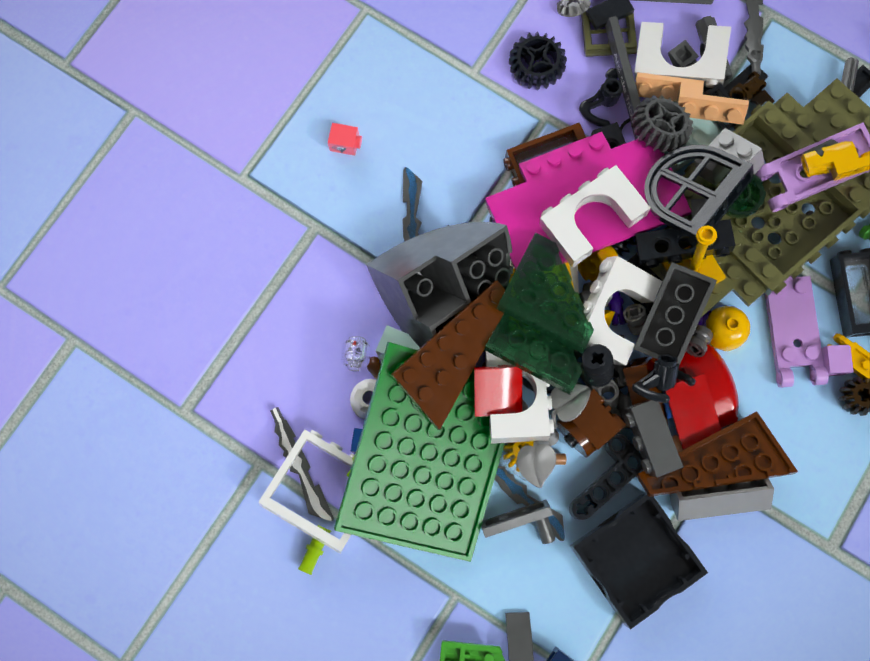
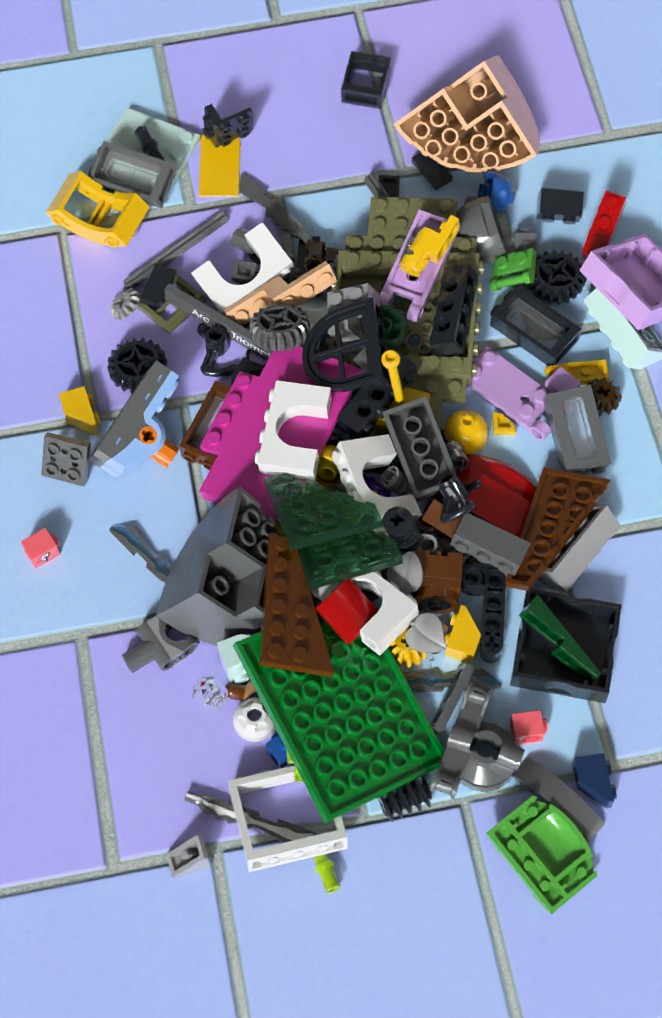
camera: 45 degrees left, 15 degrees down
none -> plate [41,432,91,486]
none -> yellow slope [59,386,101,436]
none -> piece [89,360,181,479]
none -> dark grey connector [121,616,198,673]
none -> light grey slope [166,834,210,878]
none -> black piece [378,776,432,822]
none -> black brick [429,264,478,356]
none -> dark grey piece [430,681,525,799]
none -> yellow slope [445,605,481,664]
none -> yellow tile [492,412,516,435]
none -> coral brick [509,710,548,745]
none -> dark green slope [518,594,601,683]
none -> dark grey piece [543,385,611,475]

